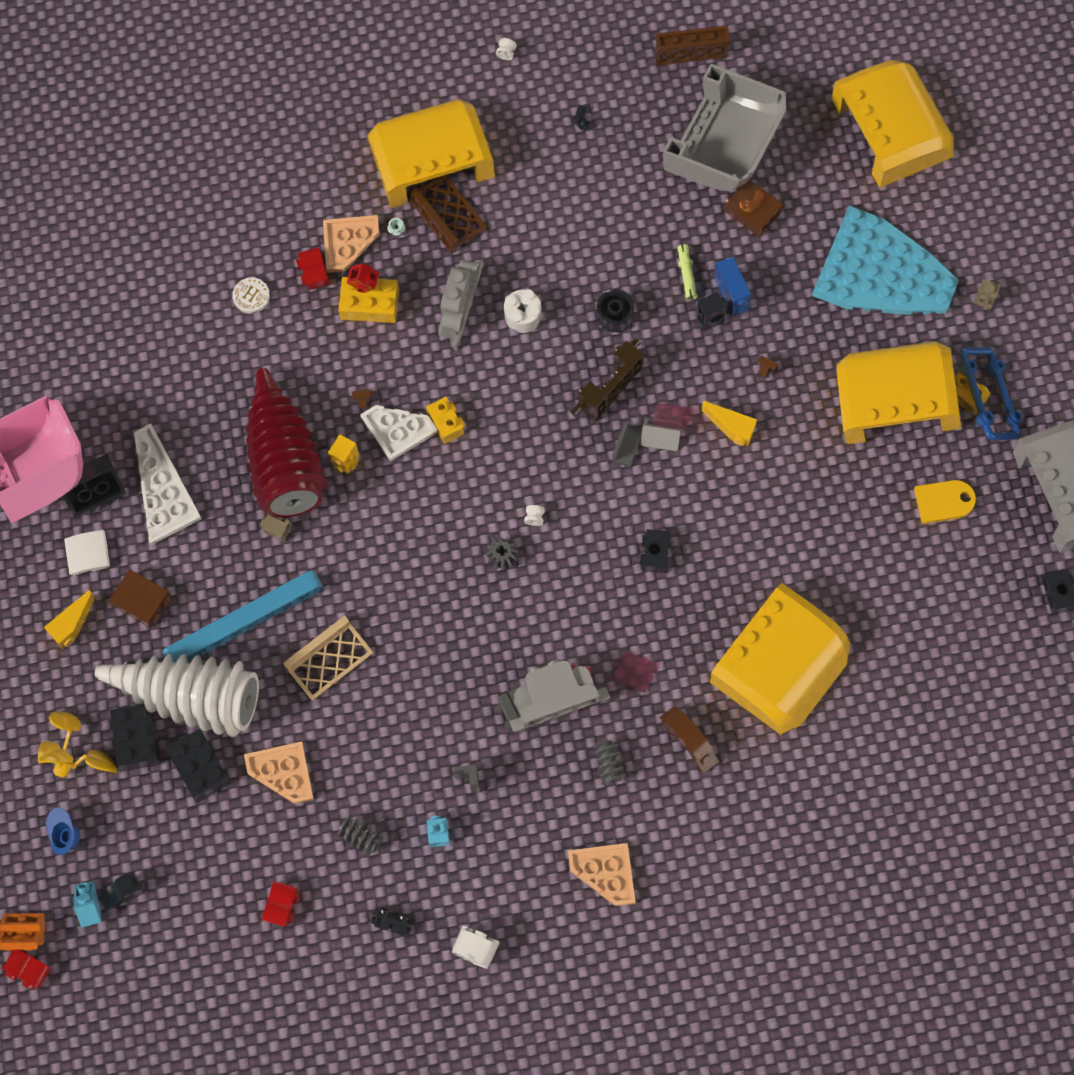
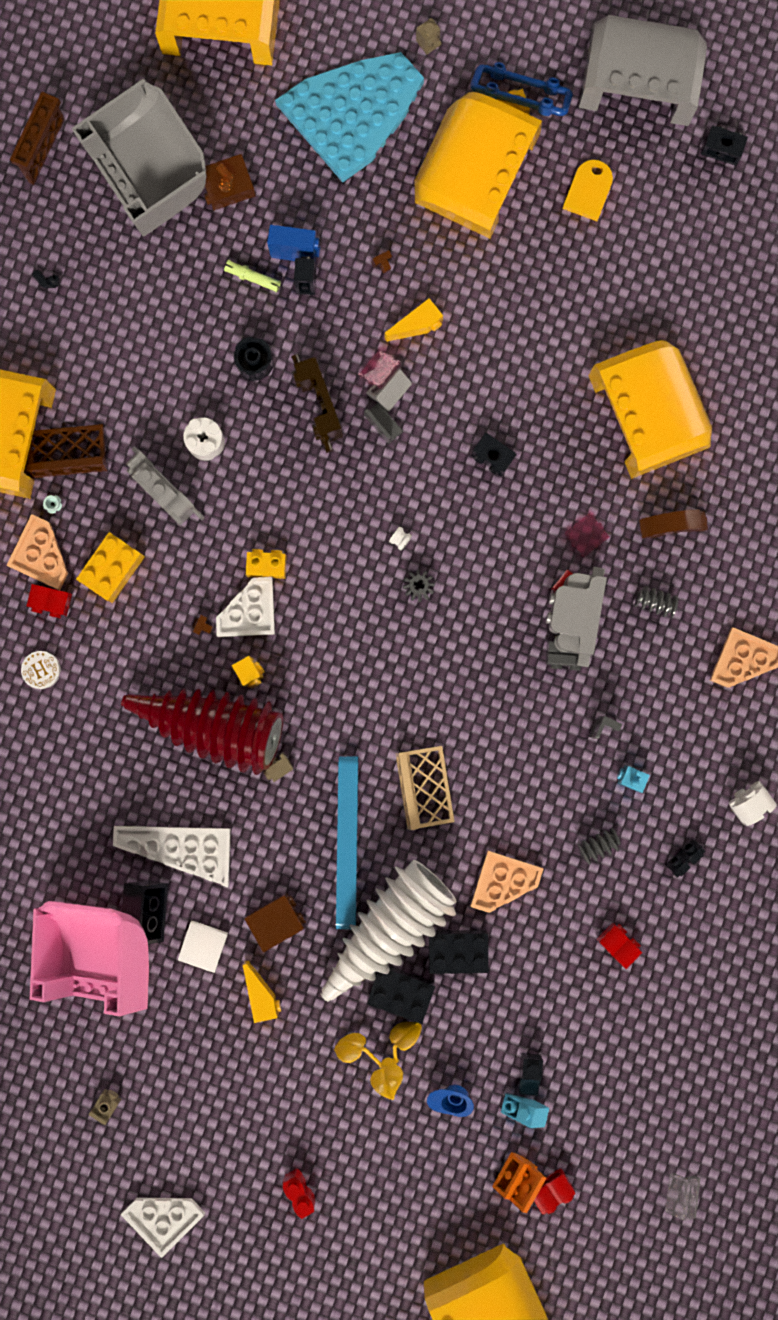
camera: 65 degrees left, 15 degrees up
red brick [347,263,379,293] -> none

